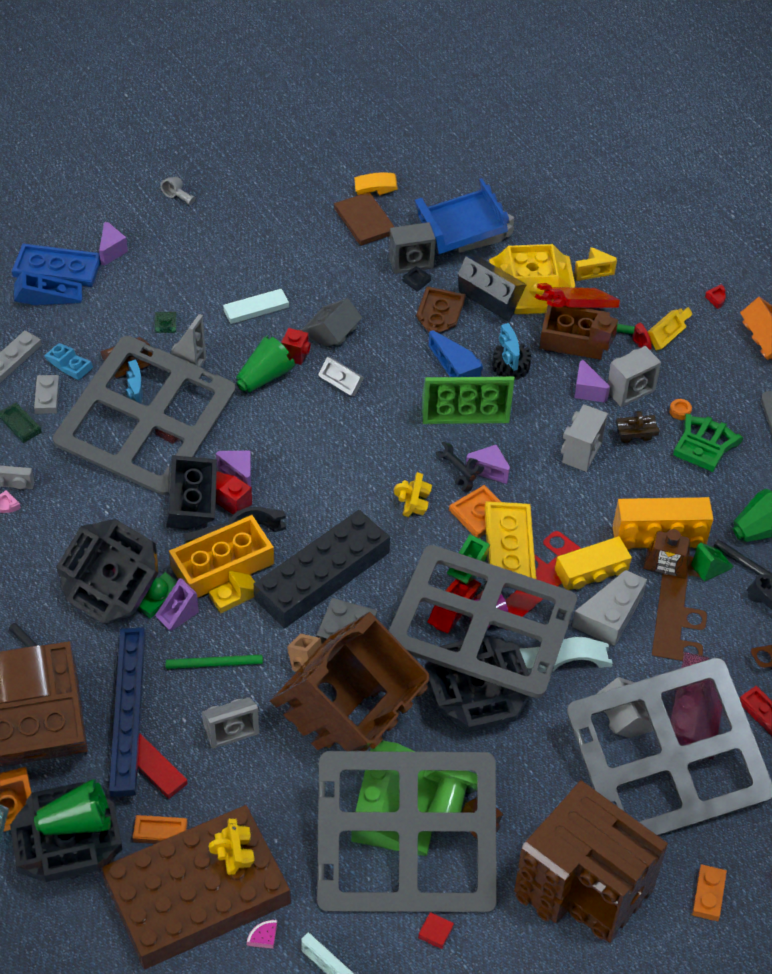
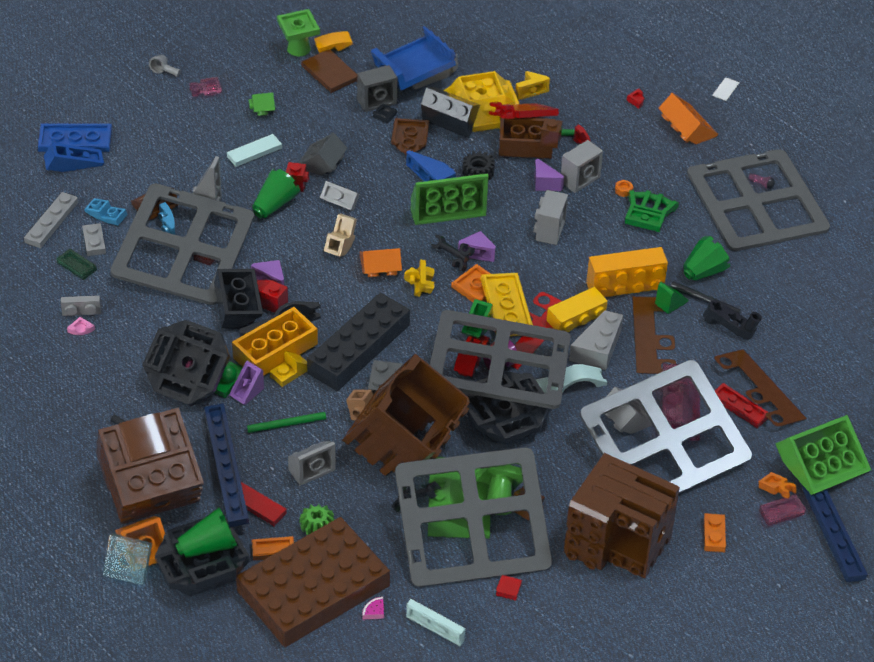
camera: 10 degrees left, 5 degrees down
medium lavender slope [99,222,128,265] -> none
clear green plate [155,312,177,333] -> none
yellow hips [209,819,254,875] -> none
dark azure slope [499,323,519,371] -> none
dark brown hips [615,411,660,443] -> none
reddish brown torso [643,529,690,579] -> none
yellow plate [647,307,692,350] -> none
none -> clear pink plate [189,77,222,96]
none -> bright green brick [249,93,275,116]
none -> bright green plant [277,9,320,56]
none -> bright green gear [300,504,335,535]
none -> tan brick [324,213,357,257]
none -> orange slope [360,248,402,277]
none -> black bar [392,481,441,512]

